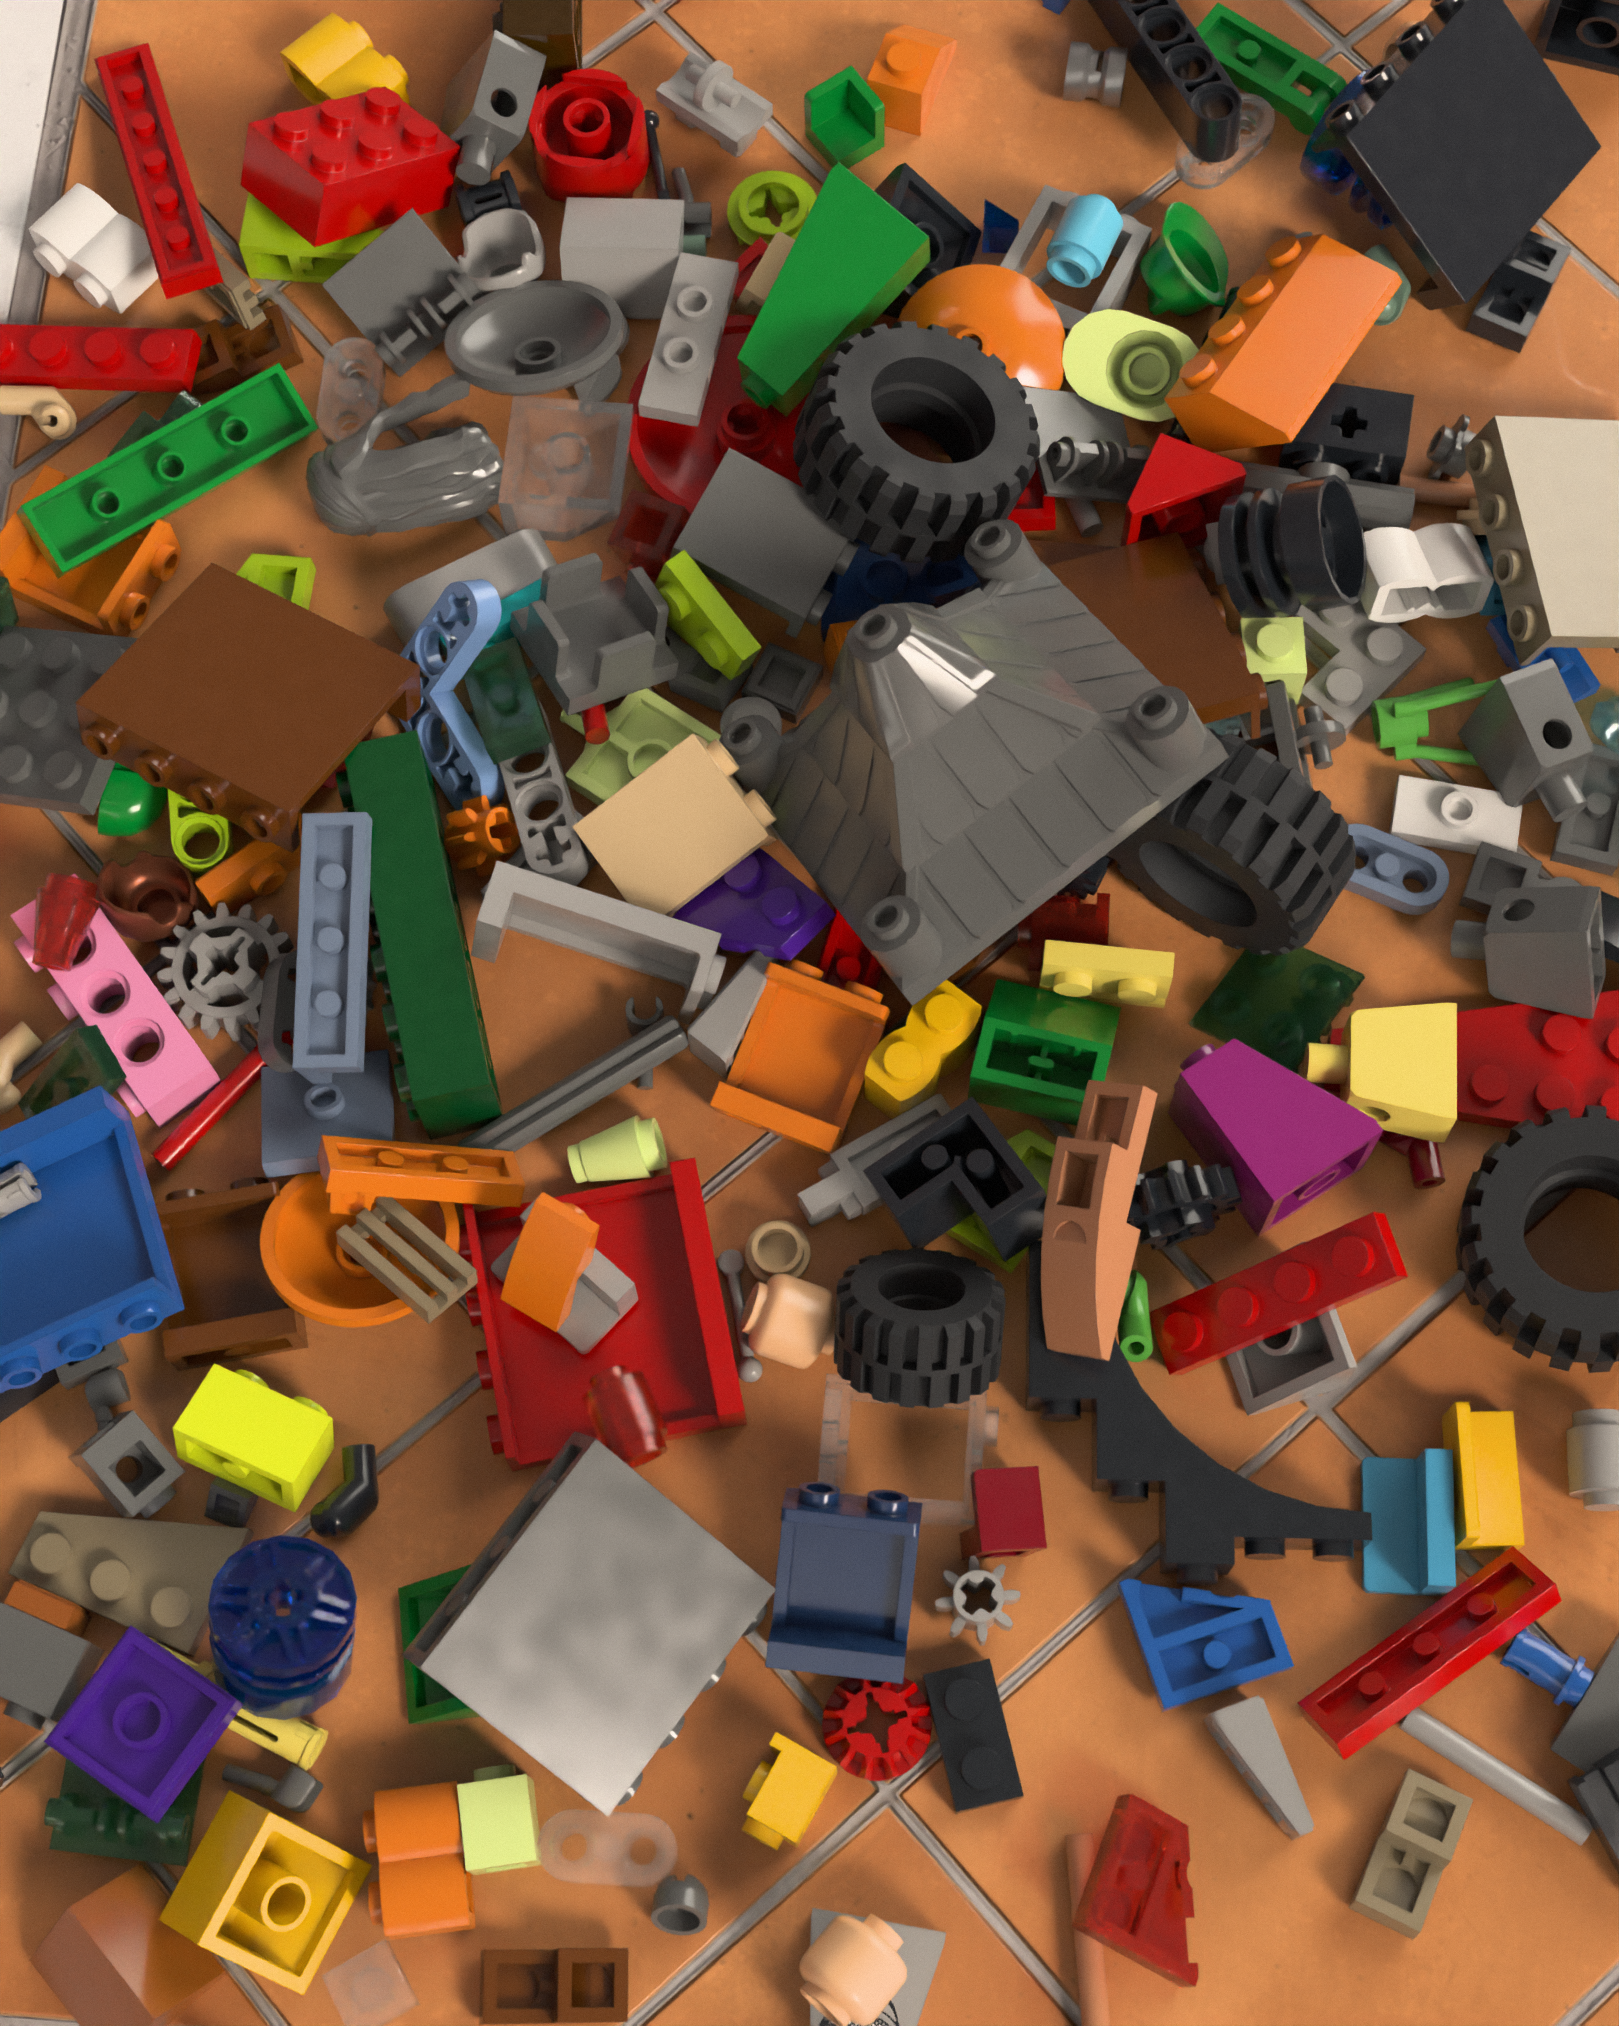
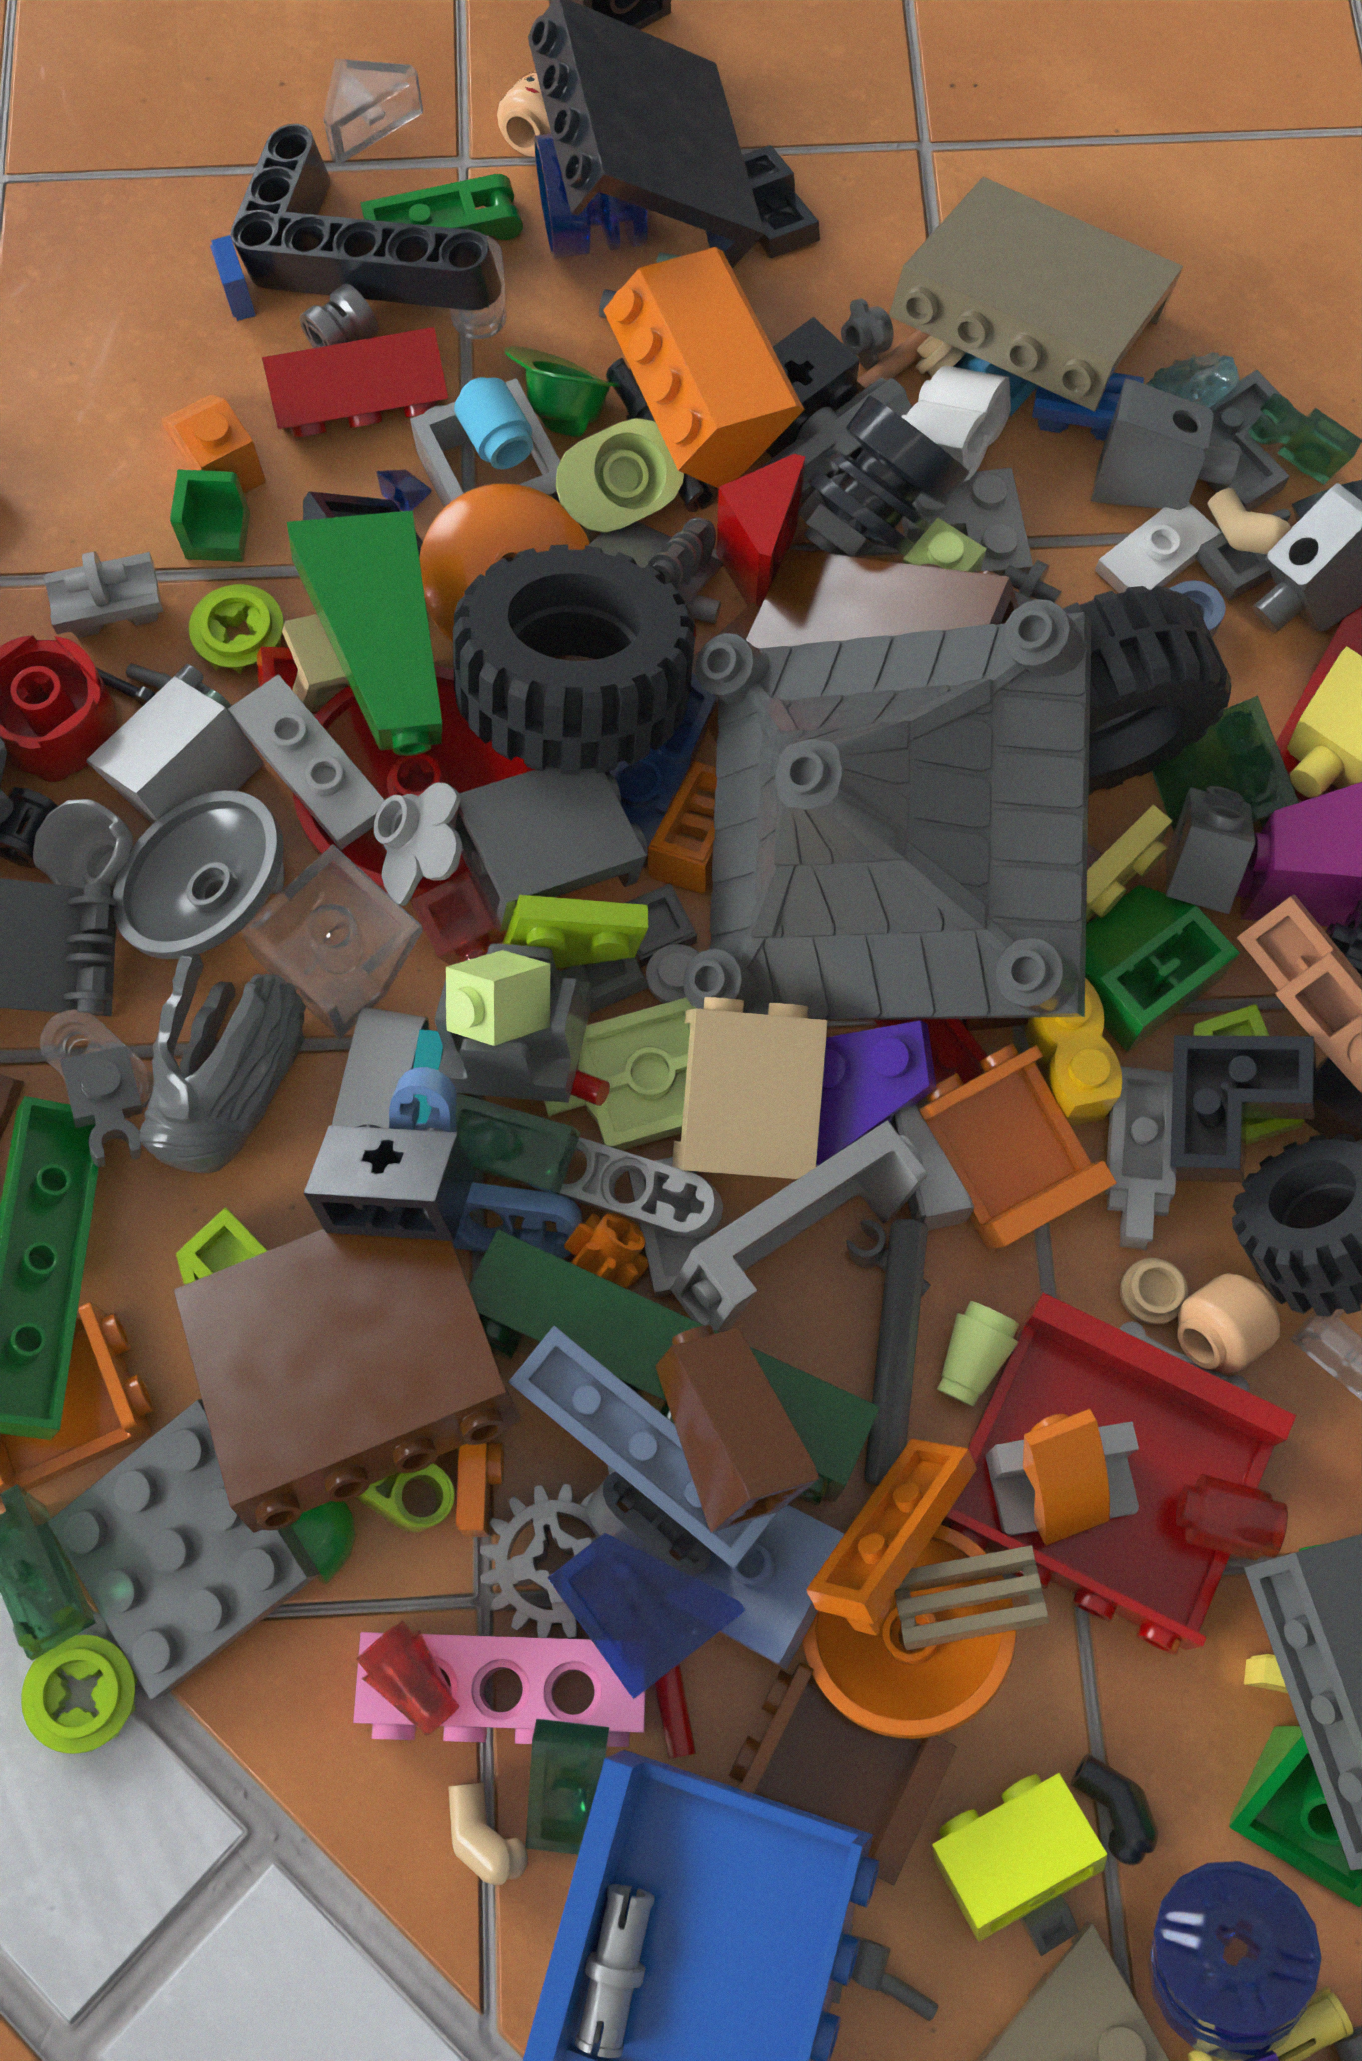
camera: 55 degrees left, 0 degrees up
dark grey brick [68,1410,185,1518] -> none
copper hair [95,850,199,942] -> none
bright green plant [1371,677,1497,766] -> none
none -> dark grey plate [60,1045,142,1168]
none -> red brick [262,327,448,438]
none -> brick [304,1124,475,1241]
none -> light grey plate [374,782,462,906]
none -> yellowish green brick [446,950,550,1046]
none -> clear blue wing [547,1533,747,1699]
none -> reddish brown slope [655,1325,819,1533]
none -> dark grey brick [1166,786,1255,914]
none -> tan arm [1208,488,1292,554]

